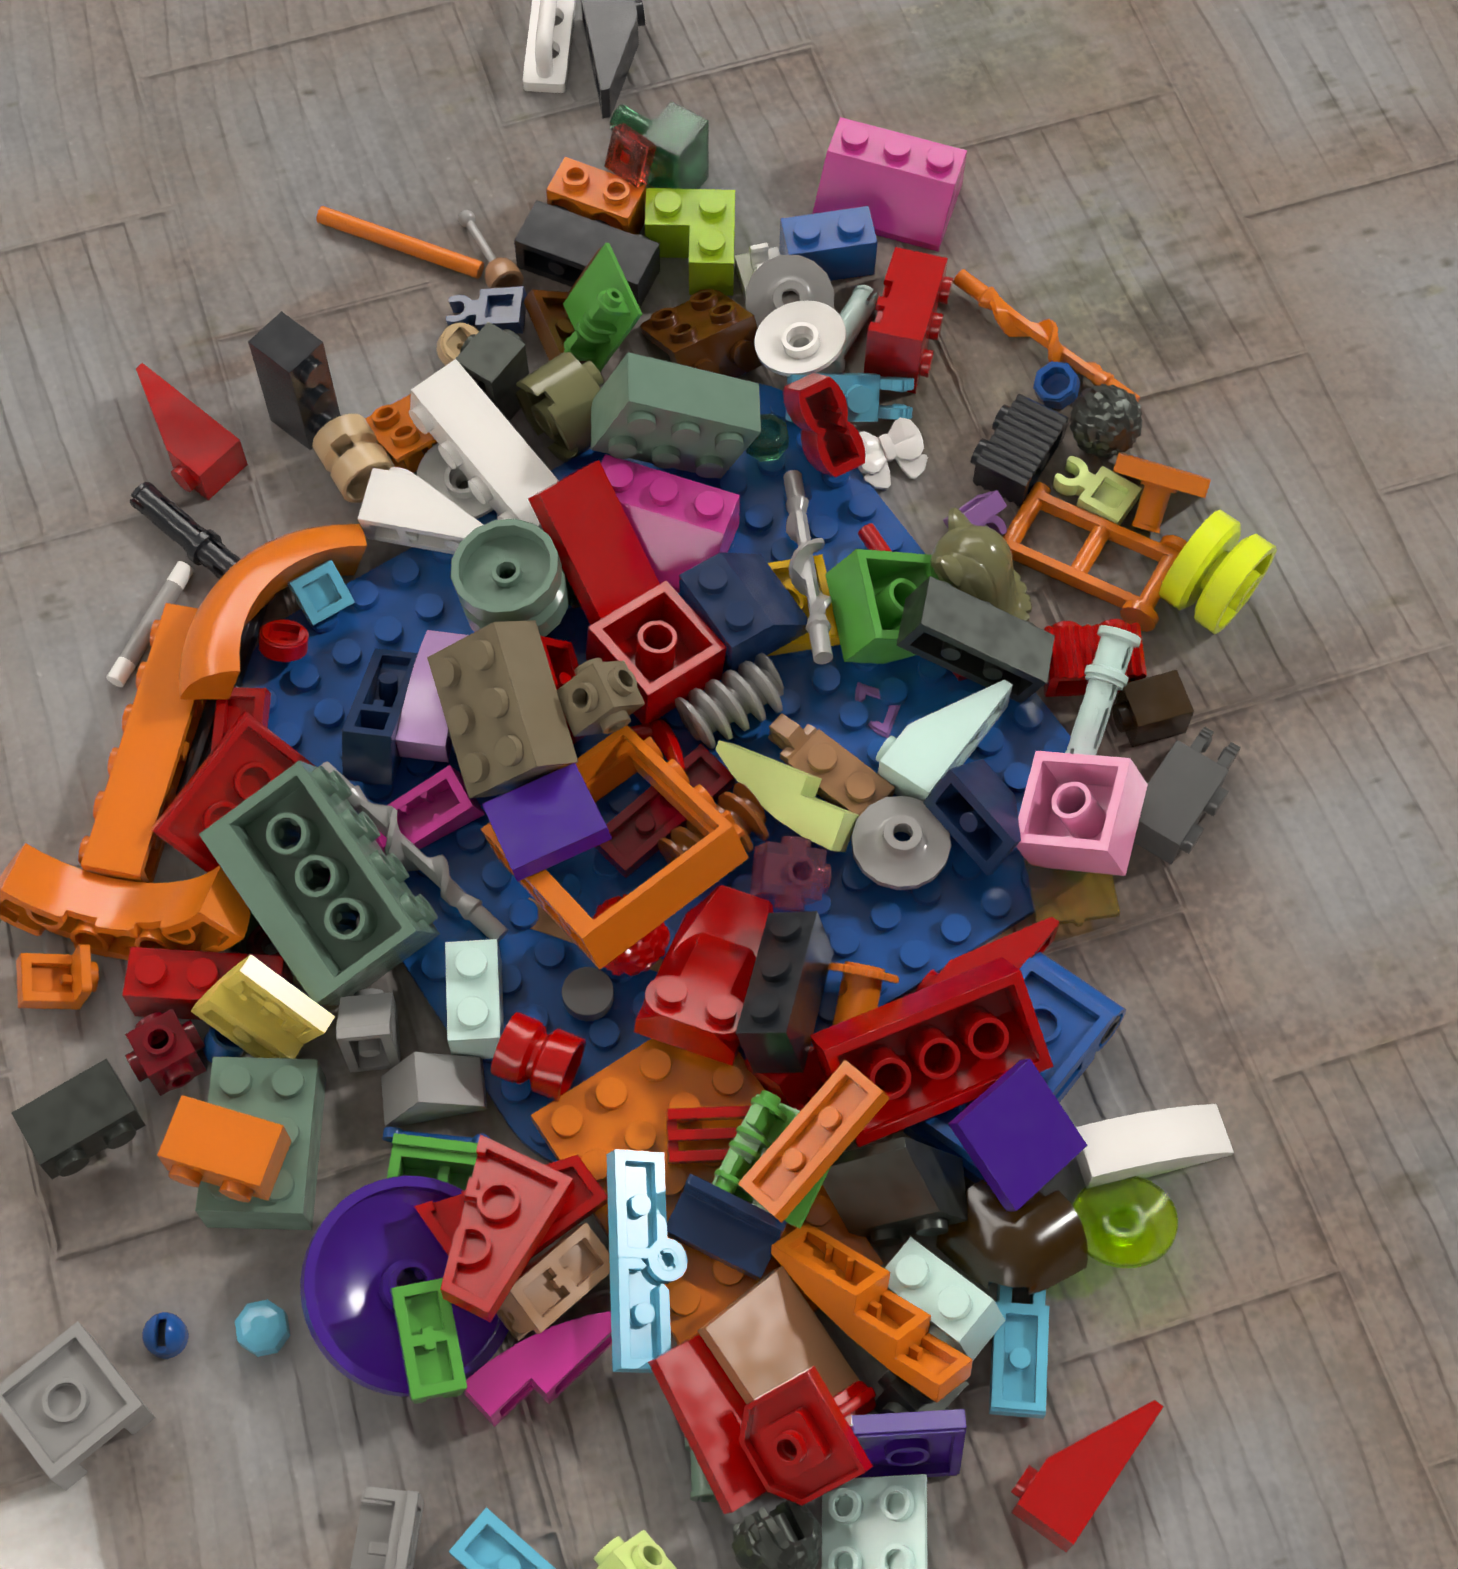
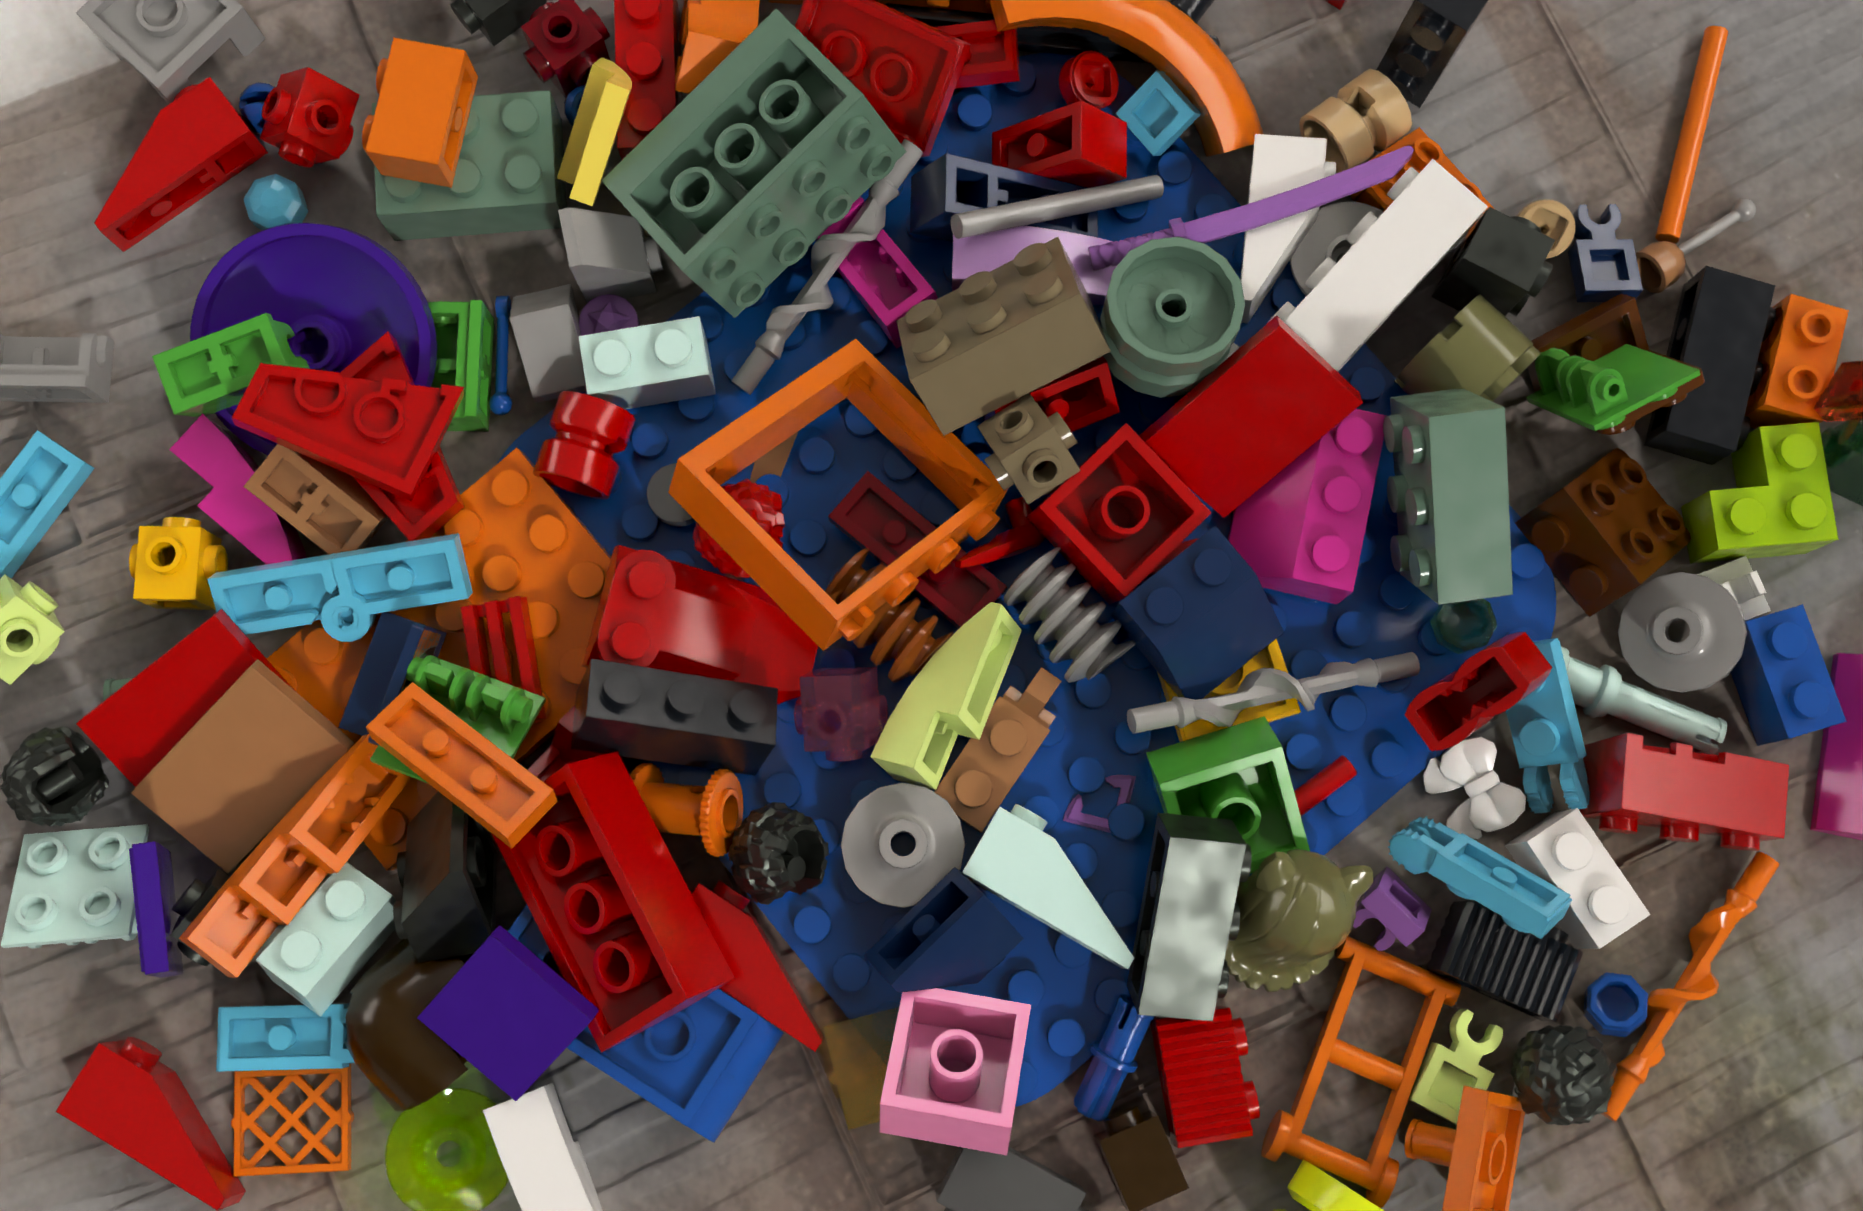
camera: 80 degrees right, 15 degrees up
dark purple tile [482,763,612,882] -> none
red piece [739,1366,876,1506] -> none
white dish [755,300,846,377] -> none
light aqua pin [1065,625,1141,755] -> none
none -> red slope [94,77,268,252]
none -> yellow brick [129,517,228,610]
none -> orange window [231,1064,354,1177]
none -> red brick [260,67,360,168]
none -> medium lavender tile [579,294,640,336]
none -> pearl dark grey piece [728,802,829,905]
none -> light grey bar [951,175,1164,239]
none -> red slope [992,100,1127,188]
none -> blue axle [1074,994,1155,1121]
none -> medium lavender sword [1088,146,1414,271]
none -> medium azure hinge [1388,816,1572,939]
none -> white brick [1505,808,1650,949]

